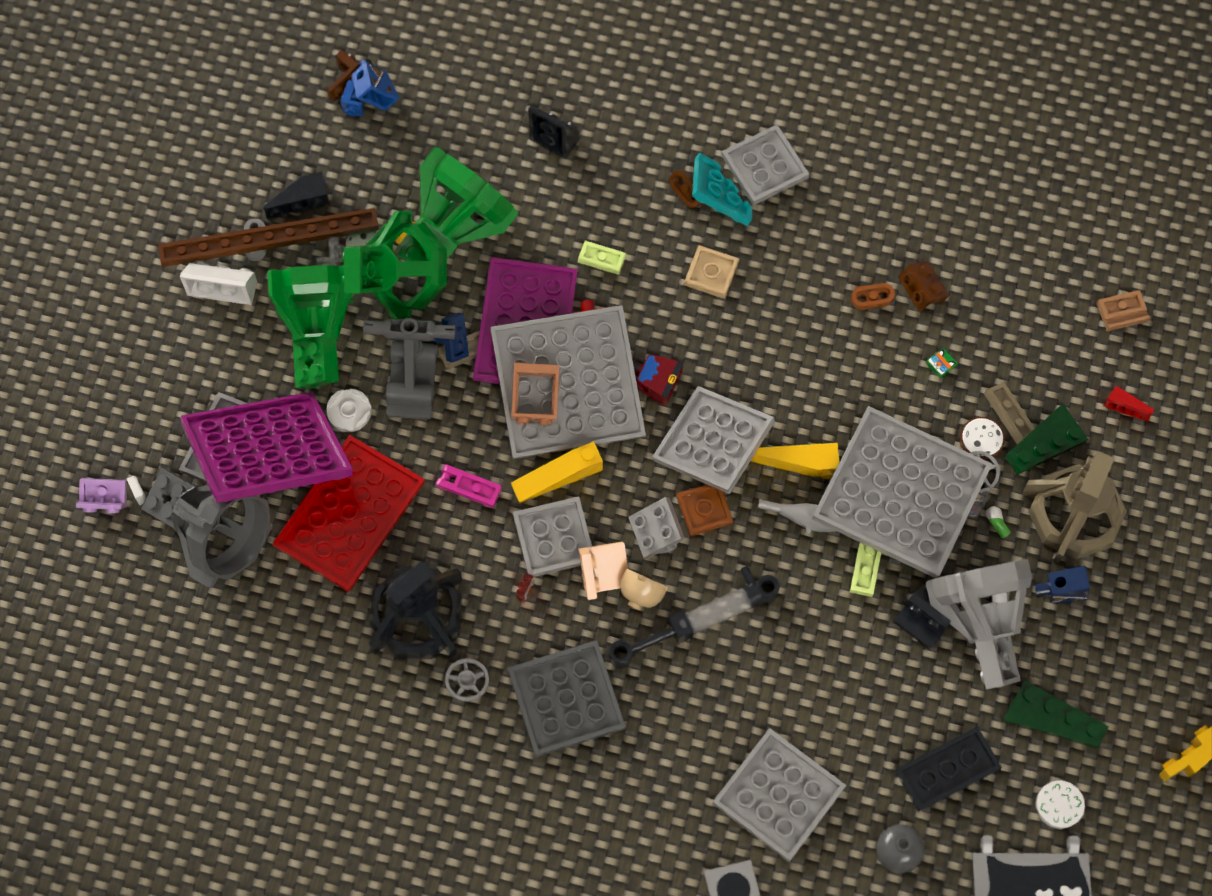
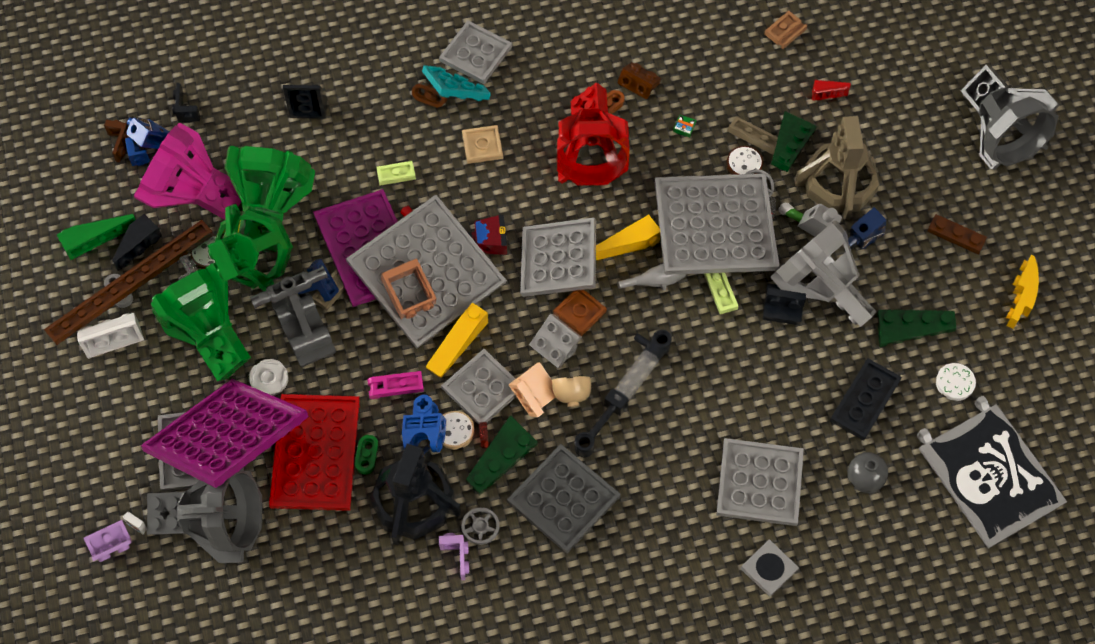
camera: 30 degrees left, 5 degrees down
none -> green slope [57,214,136,260]
none -> dark pink plate [134,123,241,220]
none -> black bracket [172,83,200,123]
none -> green plate [355,435,379,475]
none -> blue piece [402,395,447,453]
none -> lavender bracket [439,533,469,580]
none -> white tile [443,411,475,450]
none -> dark green wing [466,415,538,496]
none -> red plate [557,82,630,185]
none -> light grey torso [798,204,842,237]
none -> reddish brown plate [927,214,987,255]

